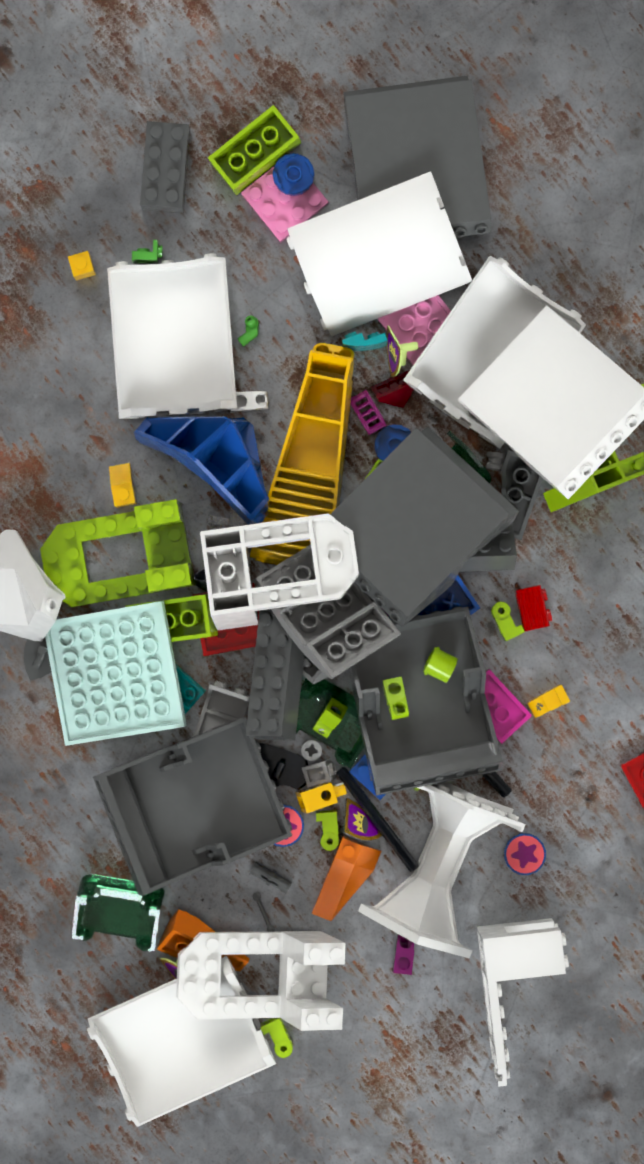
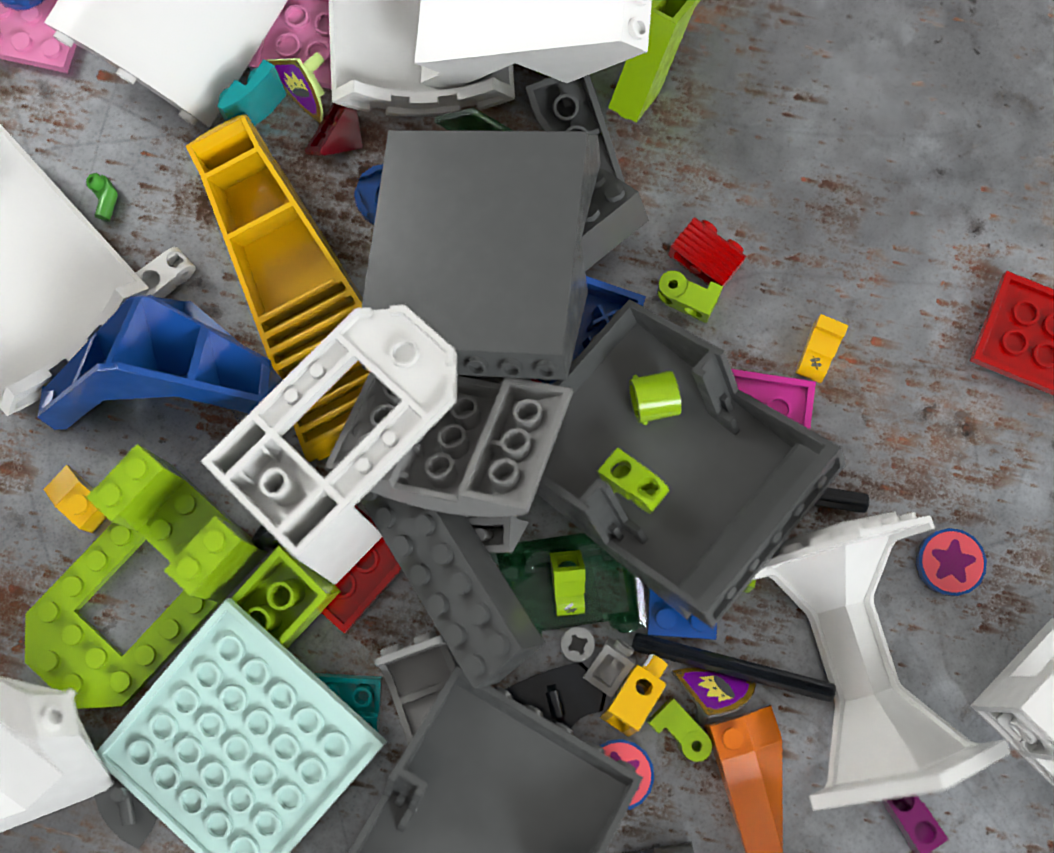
camera: 35 degrees left, 10 degrees down
magenta slope [350,390,387,437] -> none
light grey wheel [486,452,507,471] -> none

